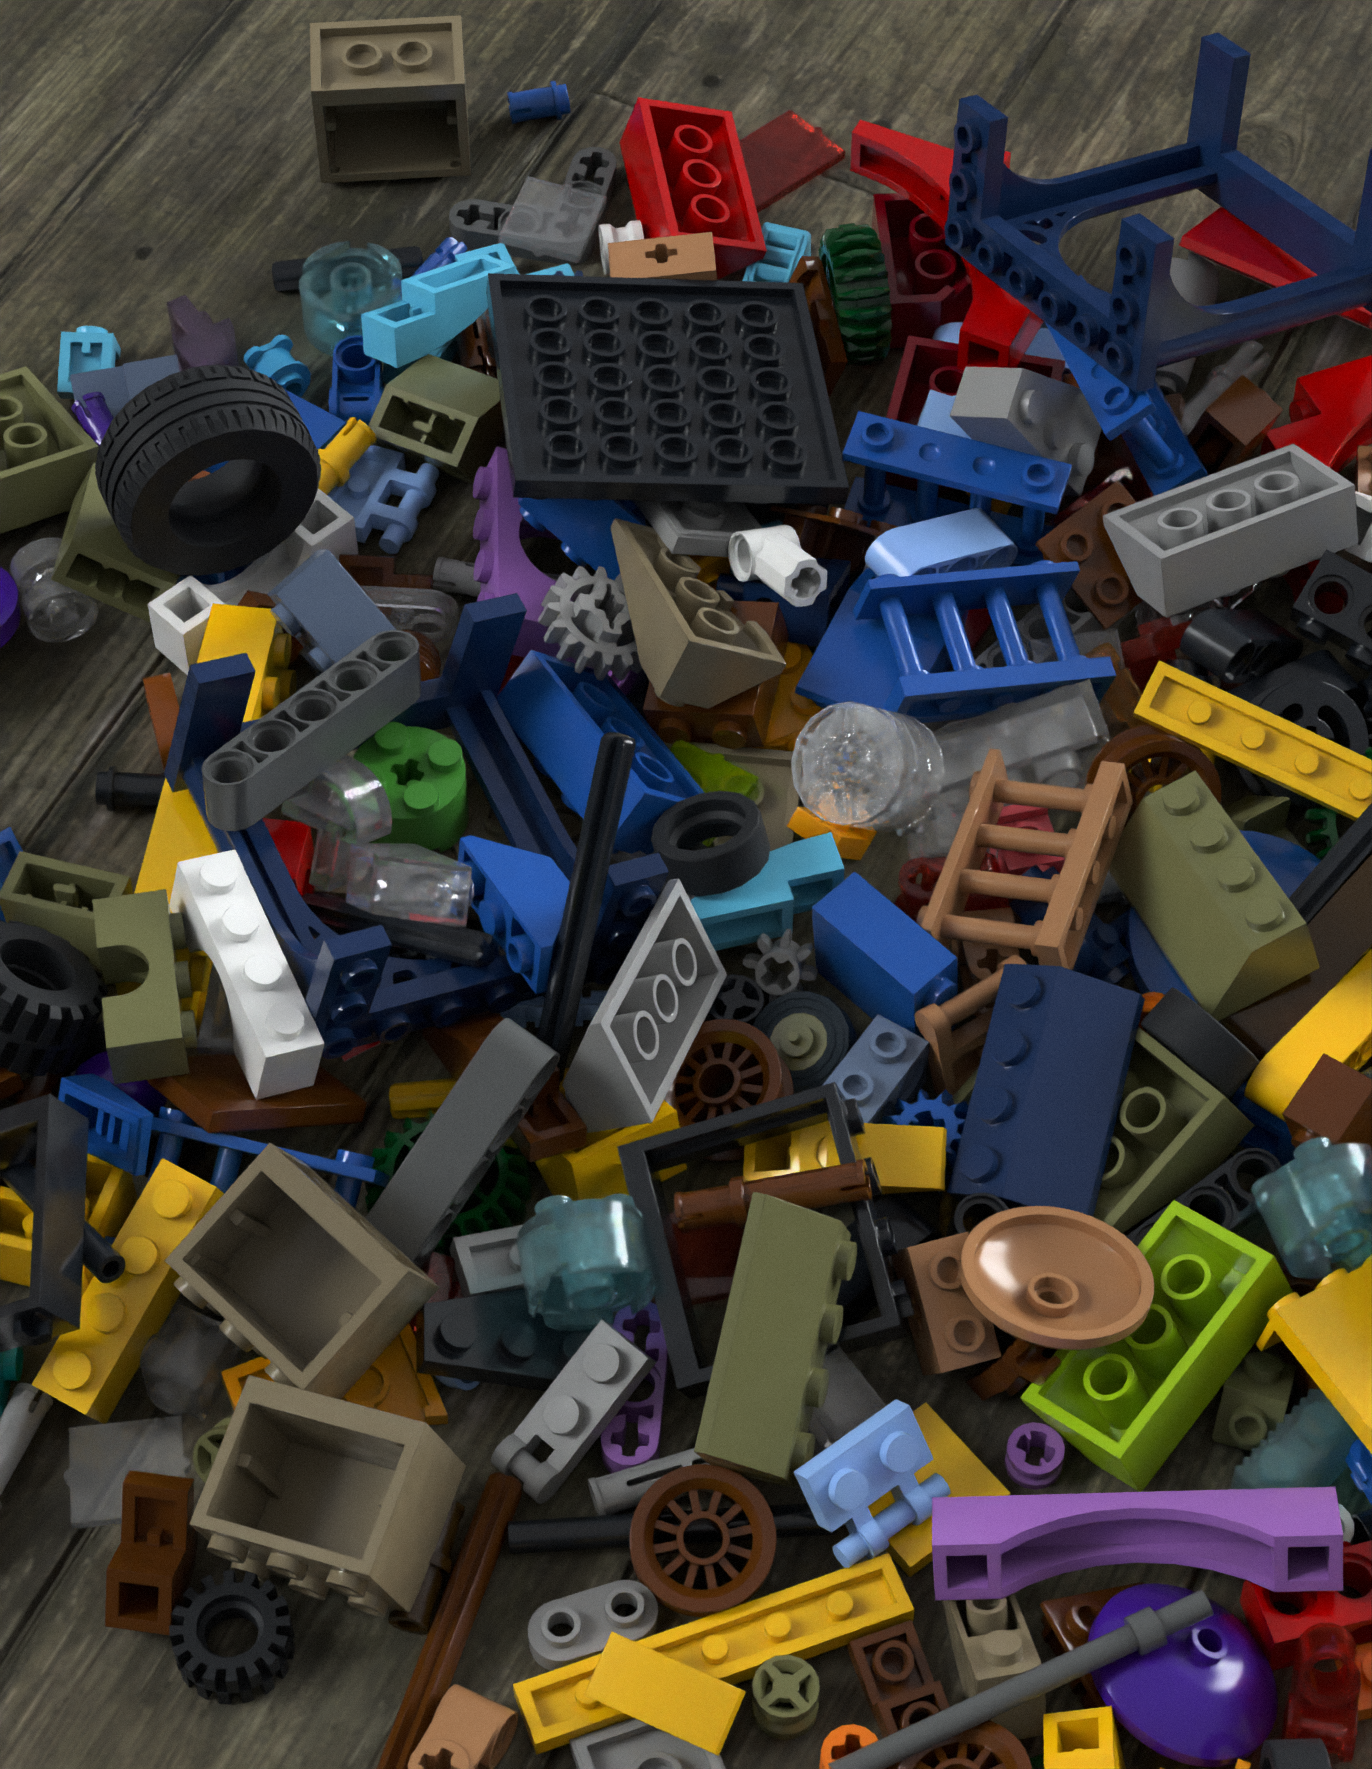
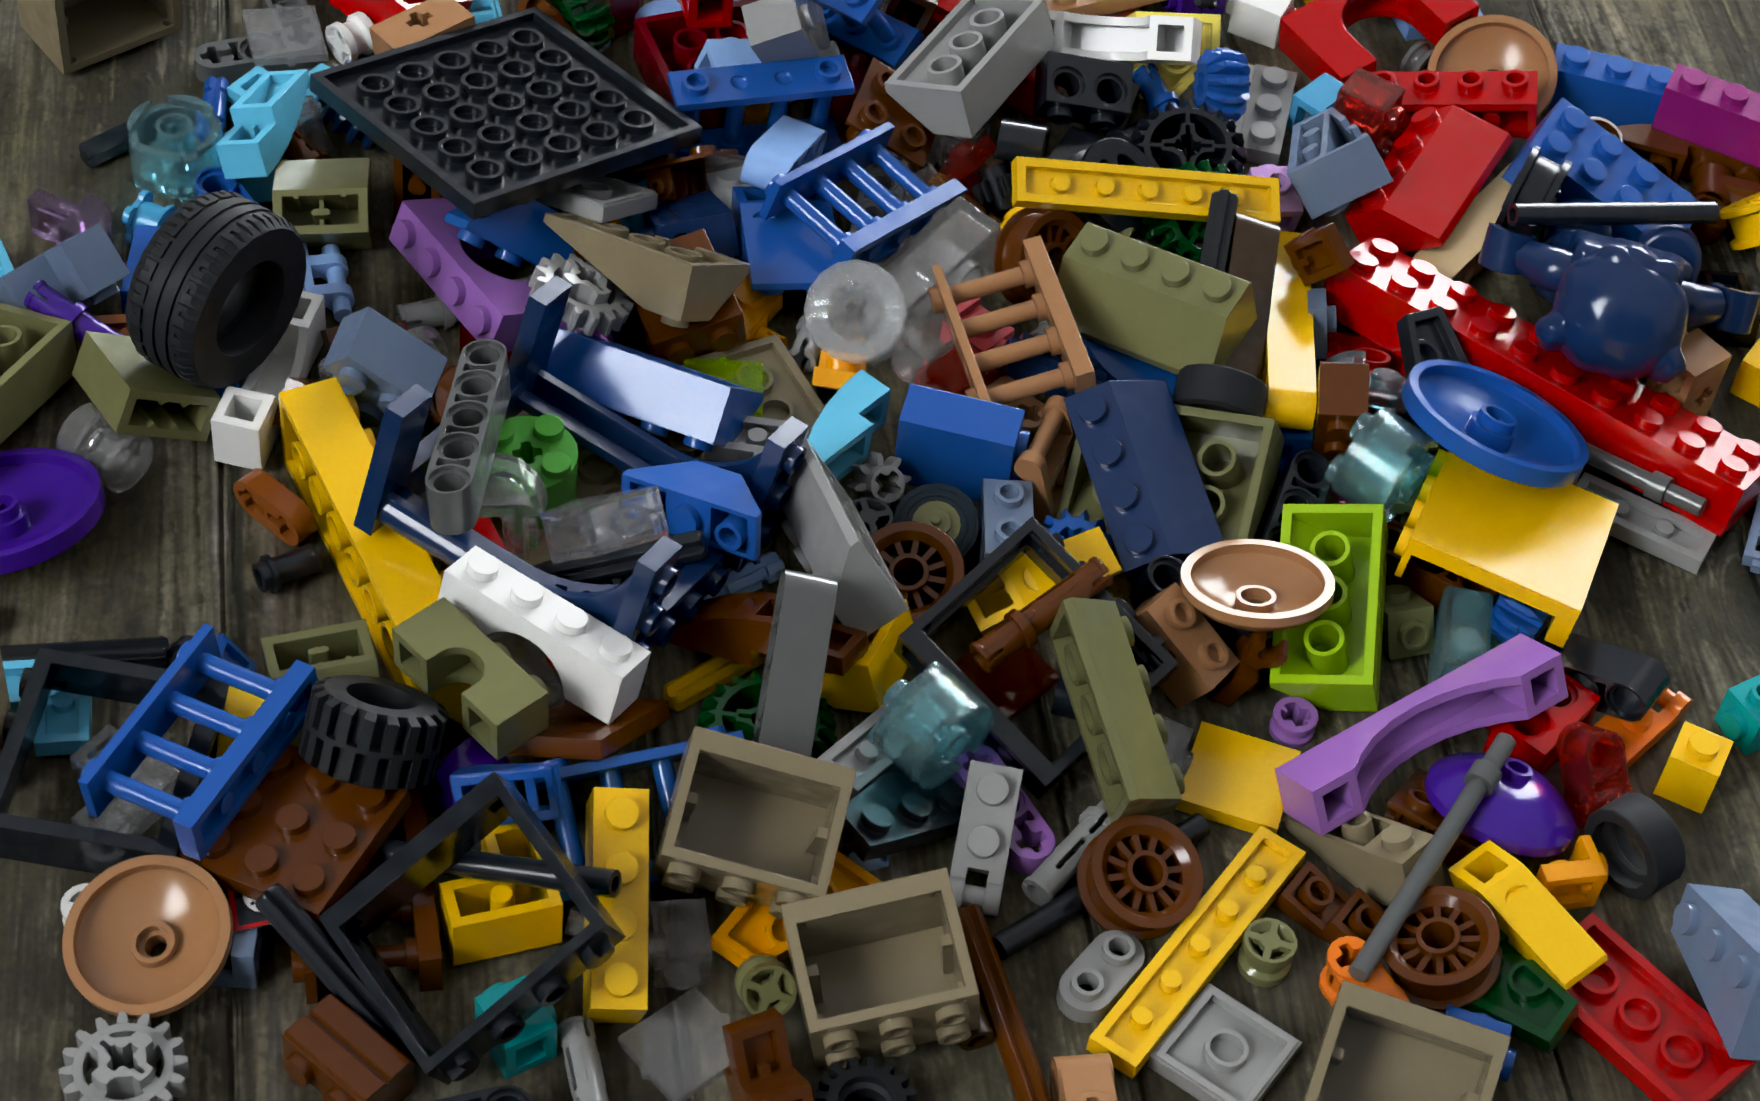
camera: 40 degrees left, 5 degrees down
black axle [537,732,636,1085] -> none
yellow slope [584,1631,746,1756] -> none
black tyre [651,791,770,896] -> none
white piece [728,525,827,607] -> none
light blue plate [794,1399,951,1568] -> none

